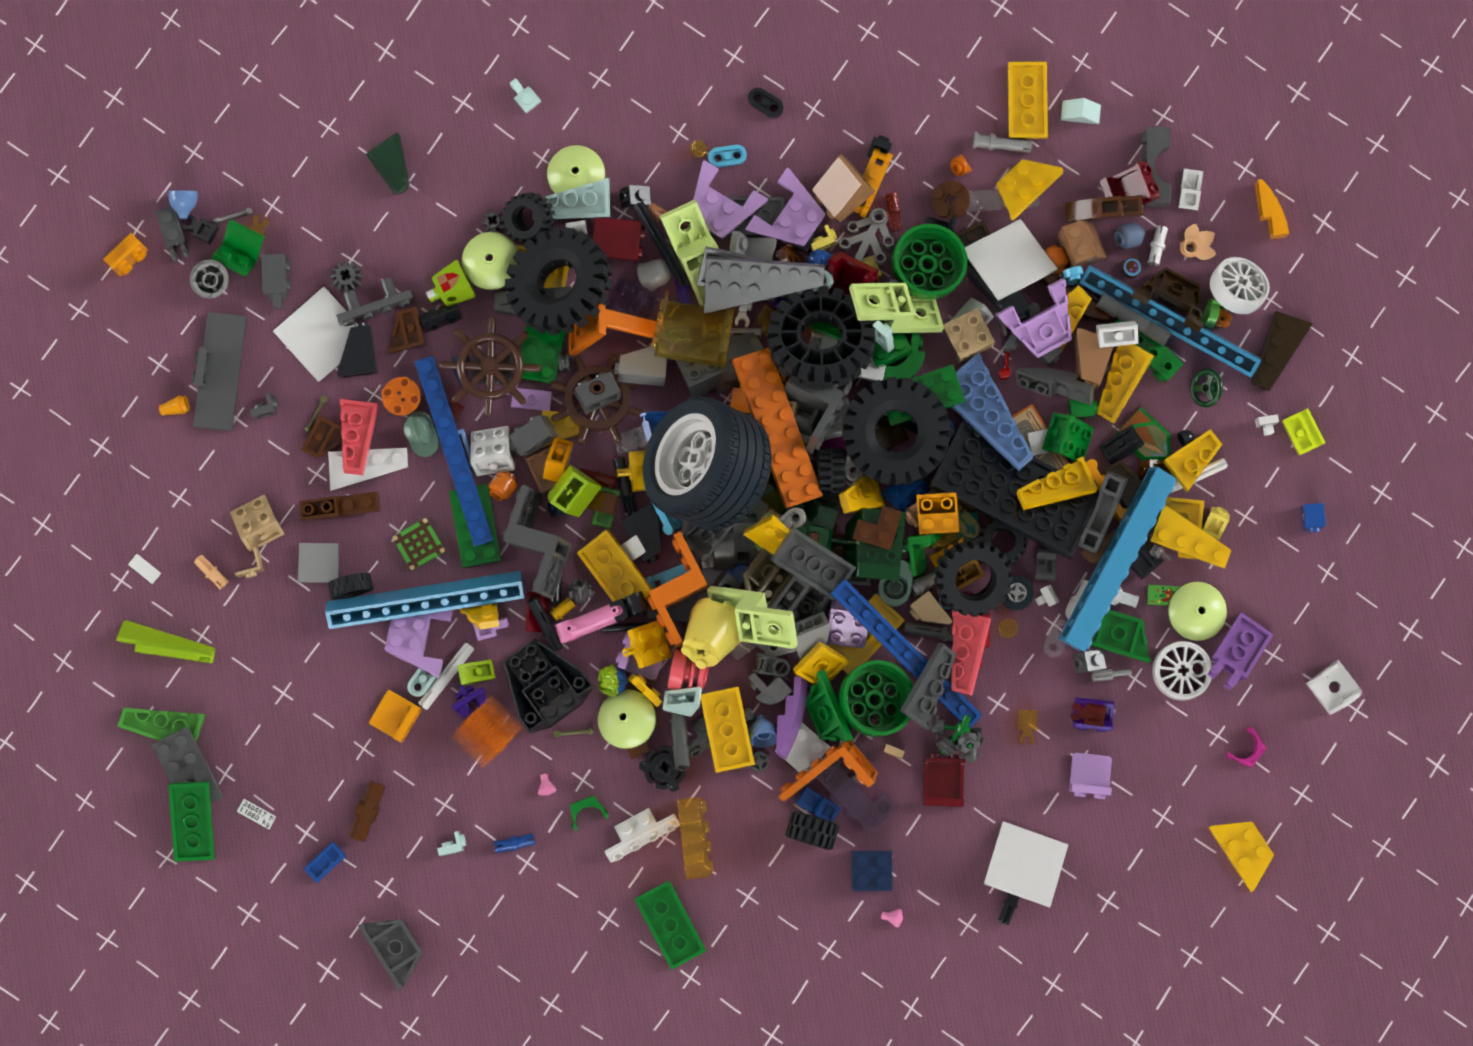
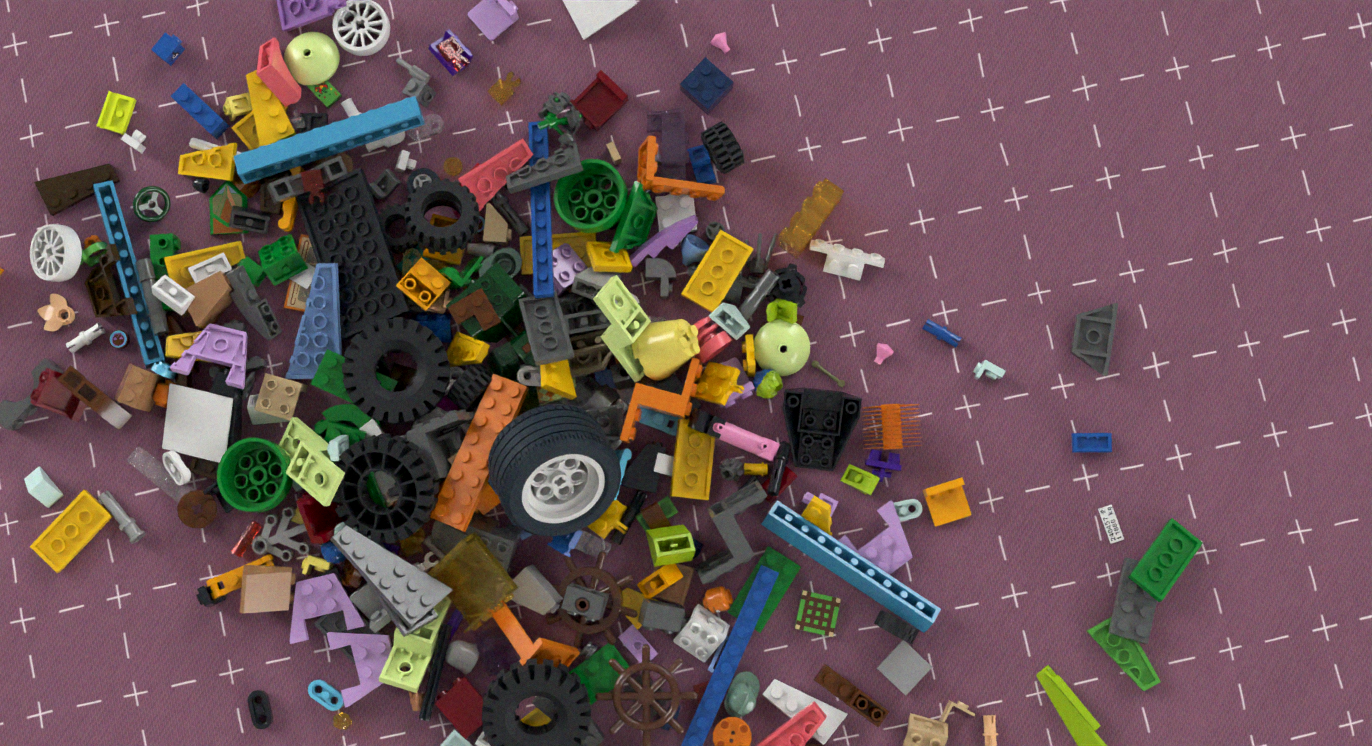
camera: 130 degrees left, 0 degrees up
reddish brown piece [348,780,386,842] -> none
white axle [418,643,474,710] -> none
green helmet [570,795,609,831] -> none
clear red axle [579,469,617,489] -> none
black piece [603,622,649,633] -> none
bracket [619,185,651,208] -> none
green plate [634,880,706,970] -> none
dark grey piece [752,653,790,678] -> none
orange plate [950,154,972,176] -> none
yellow wing [996,159,1063,221] -> none
red hand [998,353,1010,380] -> none
yellow wing [1016,456,1097,510] -> none
green wing [1091,610,1150,663] -> none
sand blue head [1114,222,1145,249] -> none
white slope [1178,168,1203,210] -> none
none -> white plate [162,450,191,485]
none -> blue arch [171,83,230,139]
none -> white panel [188,253,232,283]
none -> coral arch [256,37,302,107]
none -> clear red plate [301,169,325,204]
none -> dark grey plant [745,233,778,274]
none -> lime bracket [766,298,797,324]

